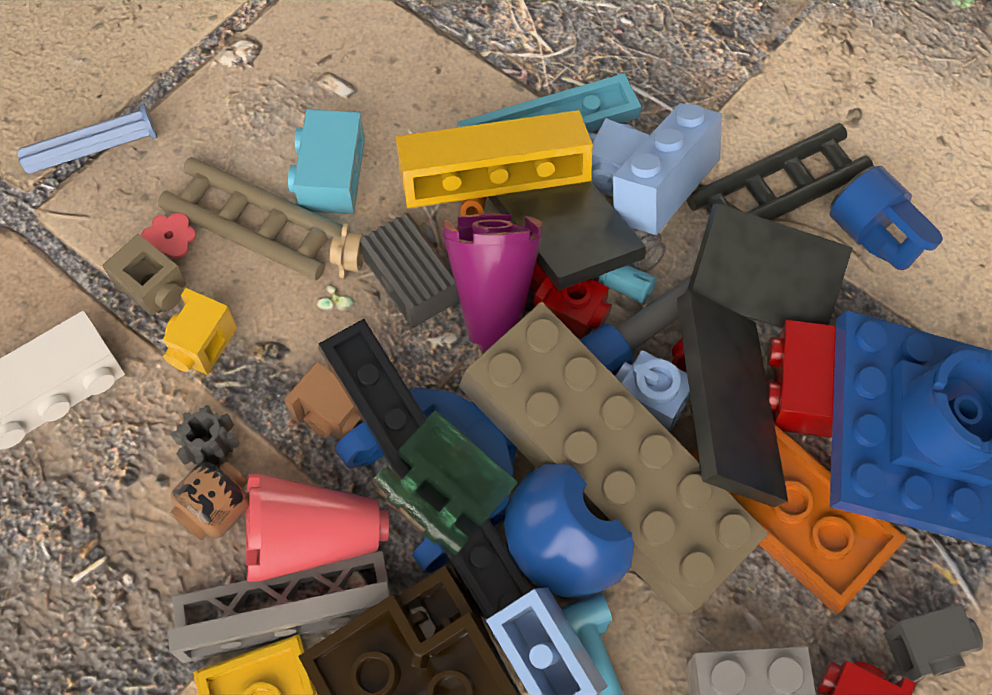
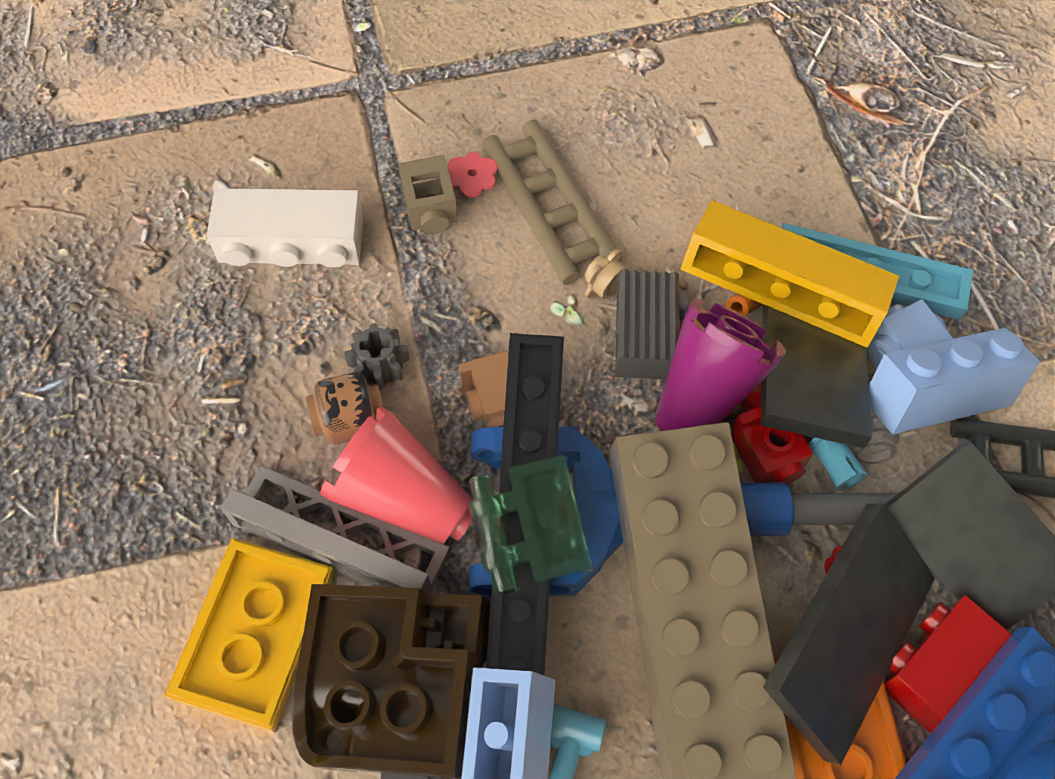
camera: 35 degrees right, 0 degrees up
axle [17,104,157,173] -> none
yellow brick [163,288,238,375] -> none
medium azure brick [288,109,365,214] -> none
blue cylinder [504,464,634,598] -> none
light blue brick [616,350,690,432] -> none

